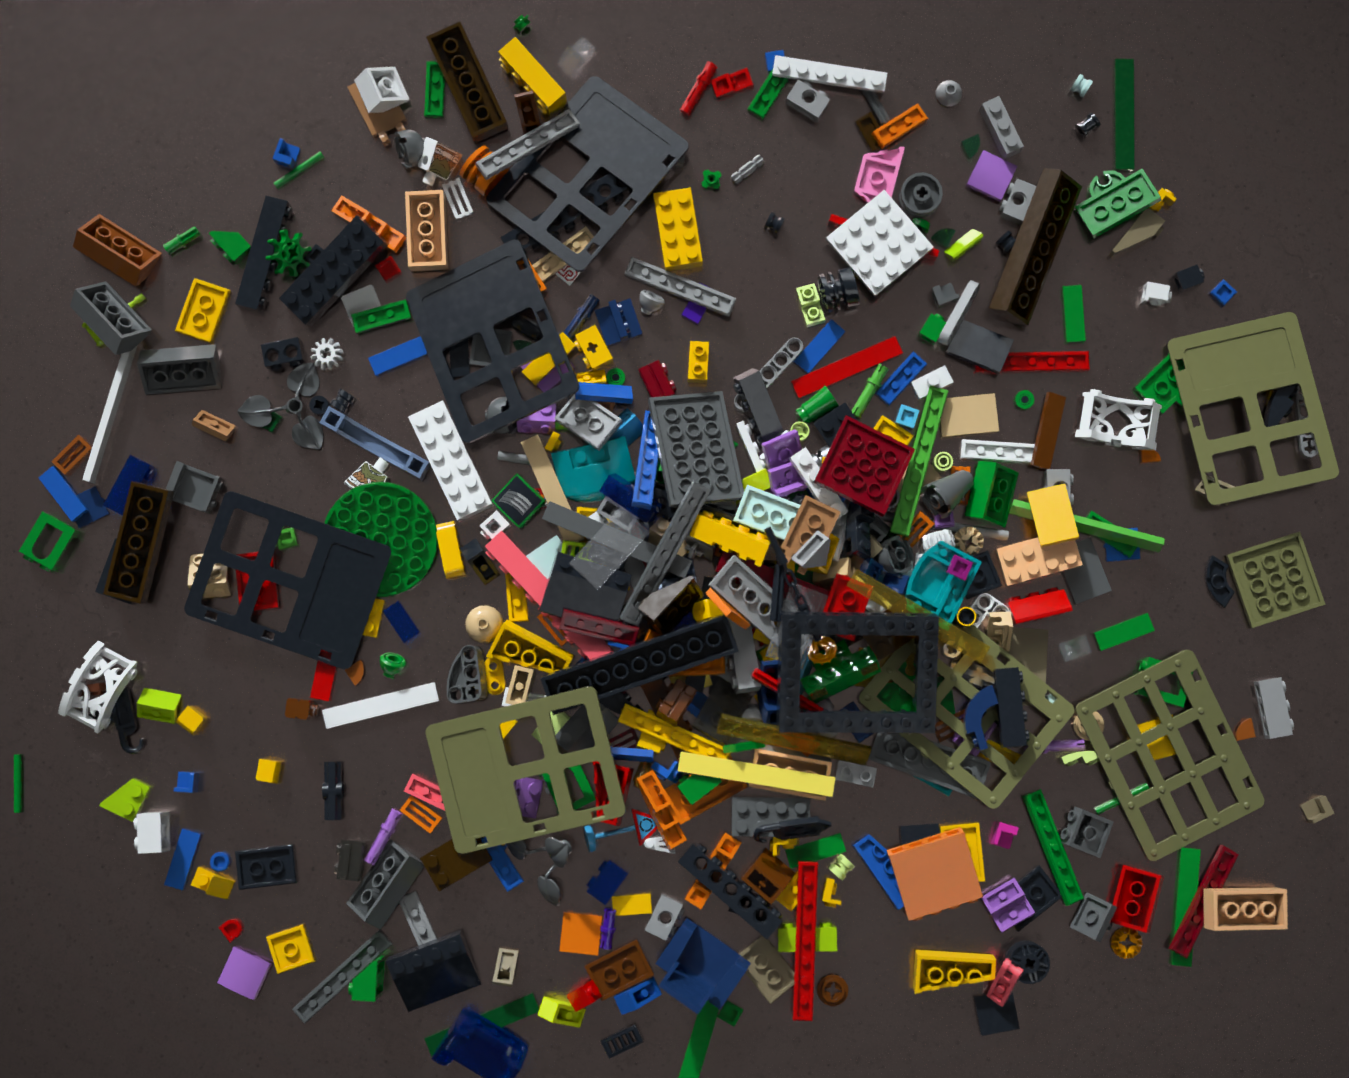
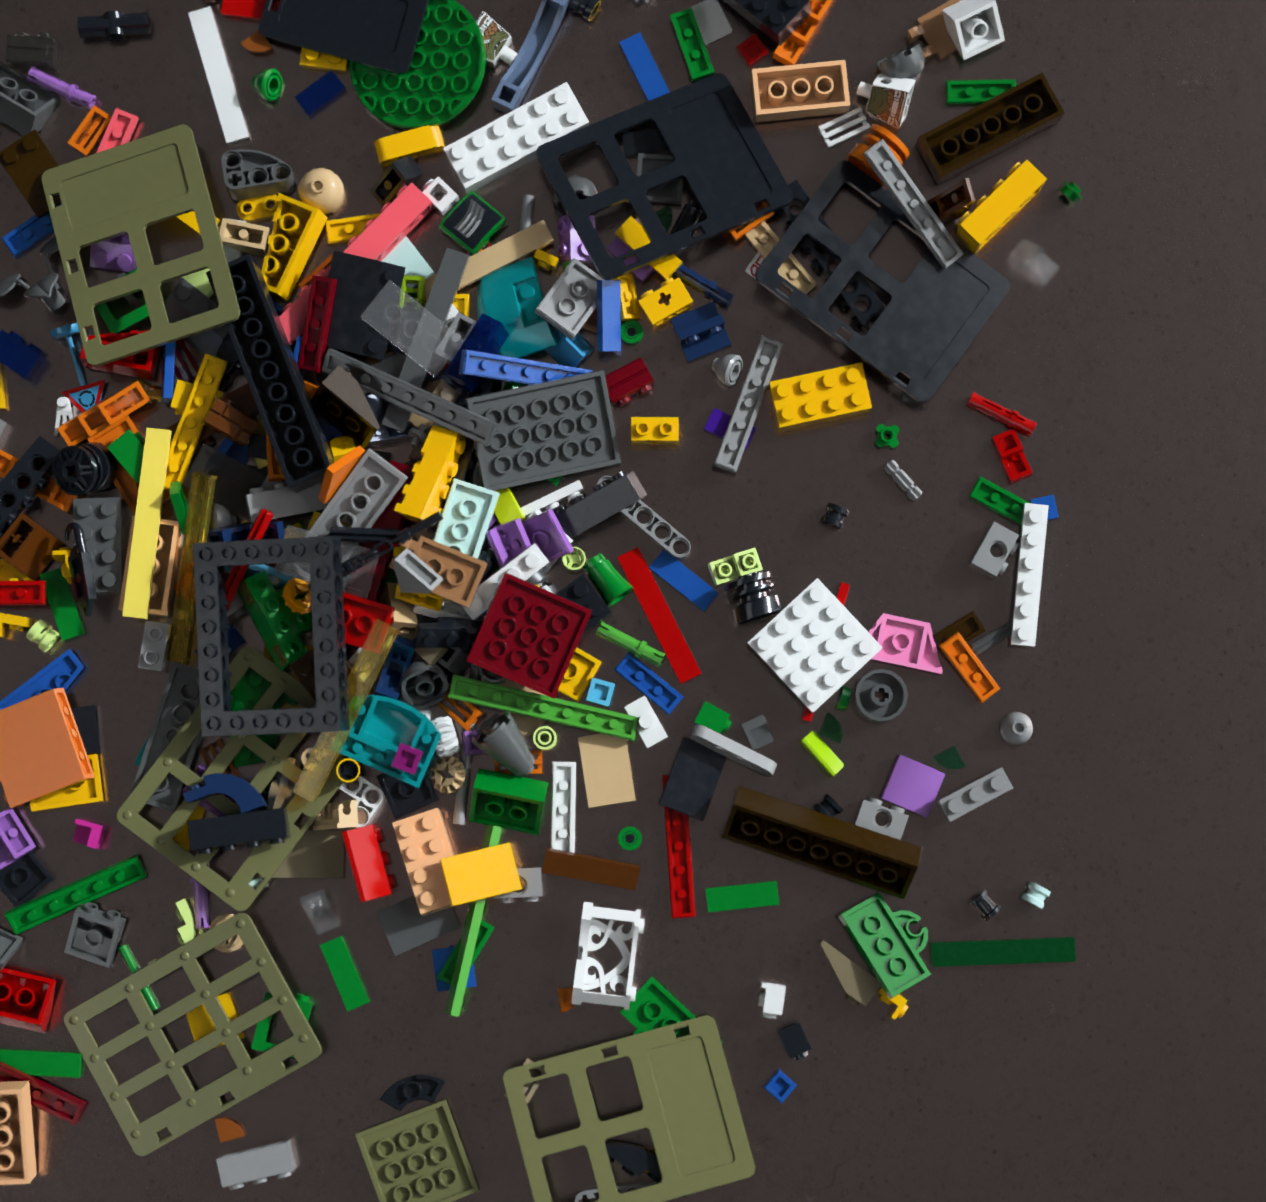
camera: 90 degrees right, 0 degrees up
blue bracket [651,761,684,784] -> none
none -> black wheel [52,442,117,496]

